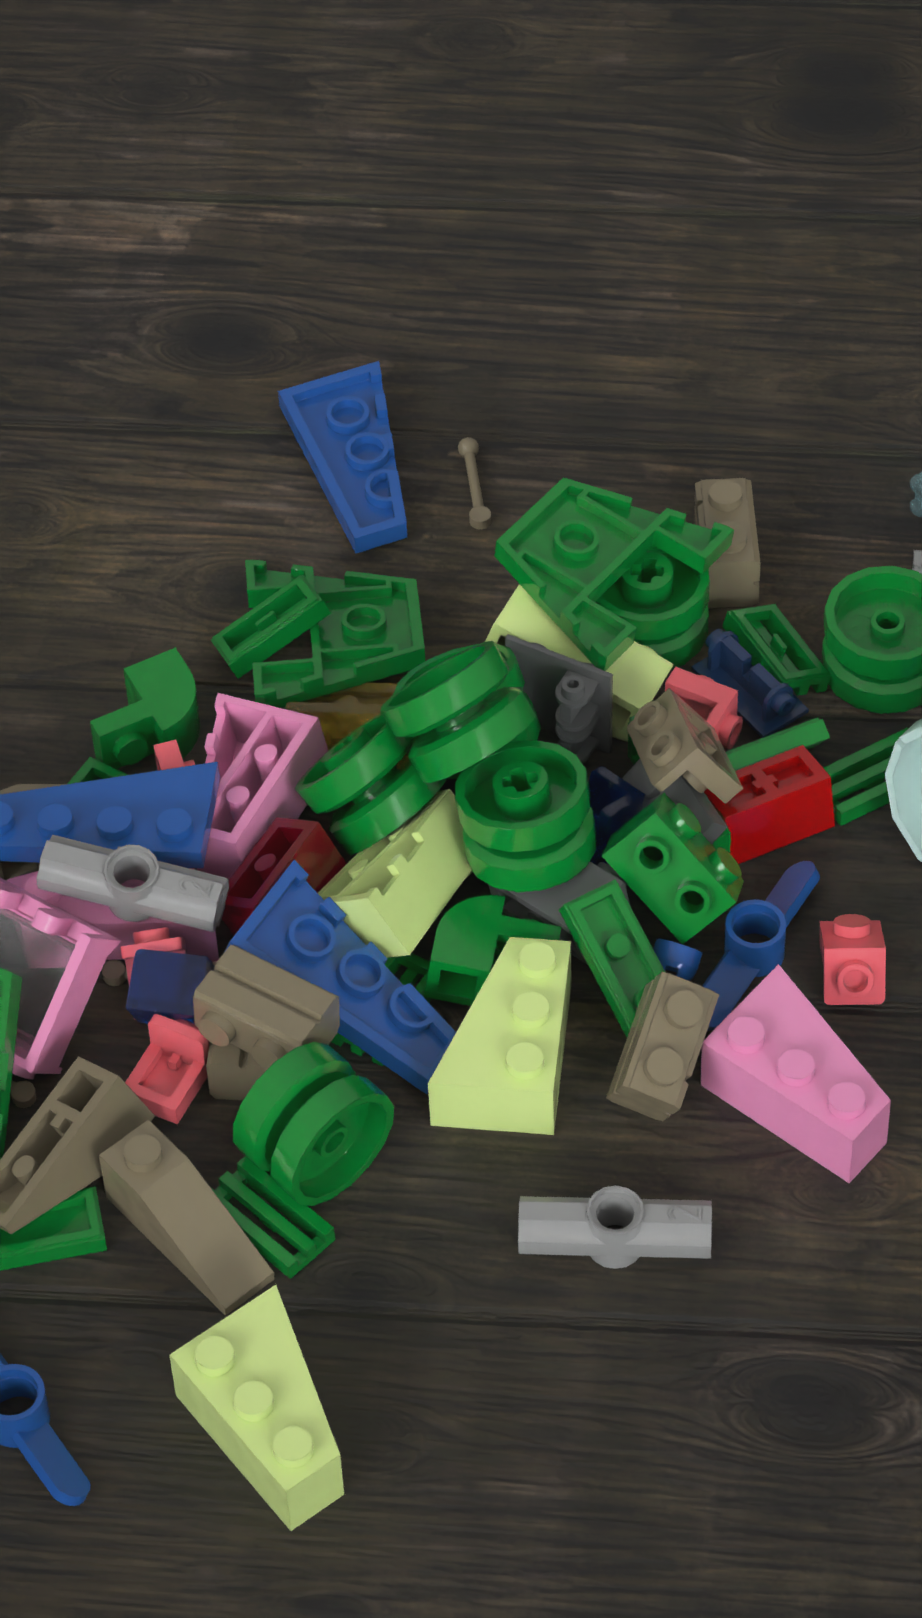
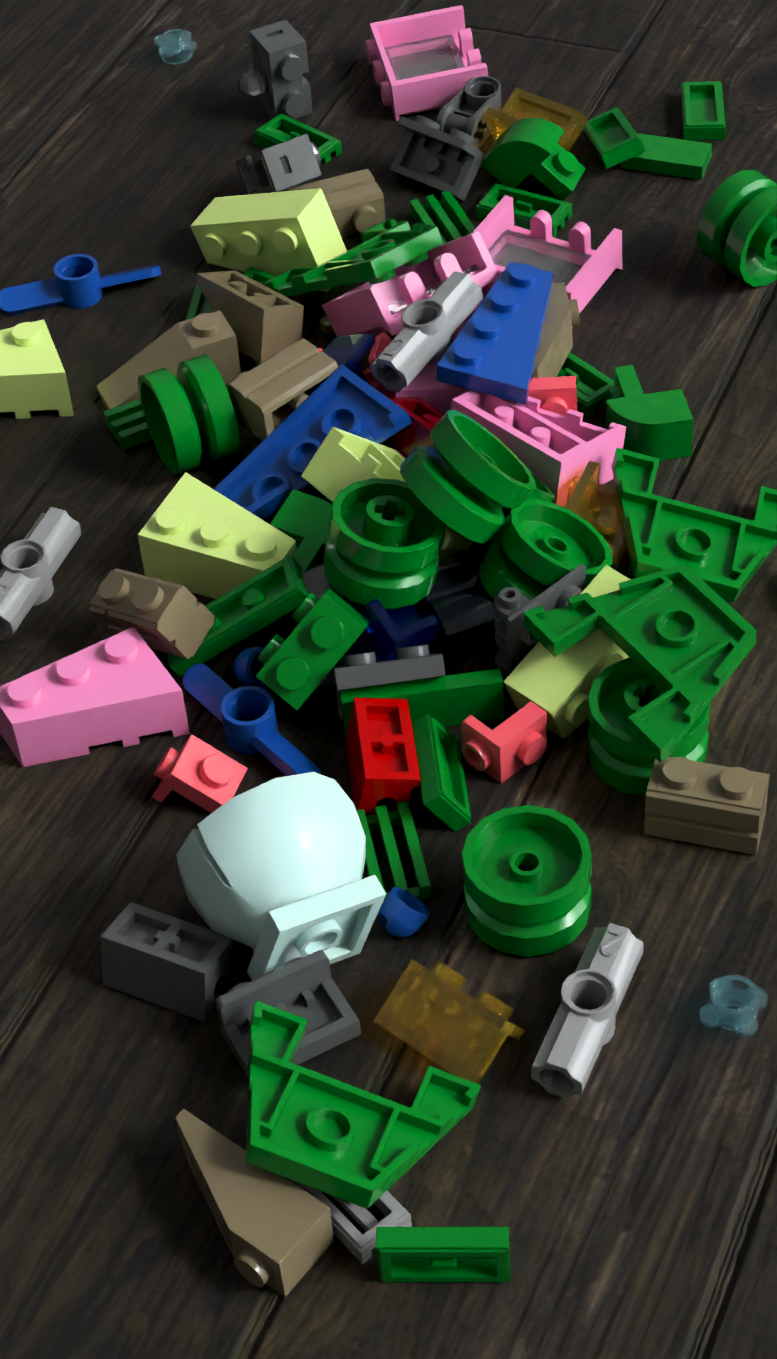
camera: 110 degrees right, 5 degrees down
green tile [210,575,331,679] -> none
dark tan bracket [627,688,743,804] -> none
dark blue hinge [691,629,809,738] -> none
green tile [722,604,831,696] -> none

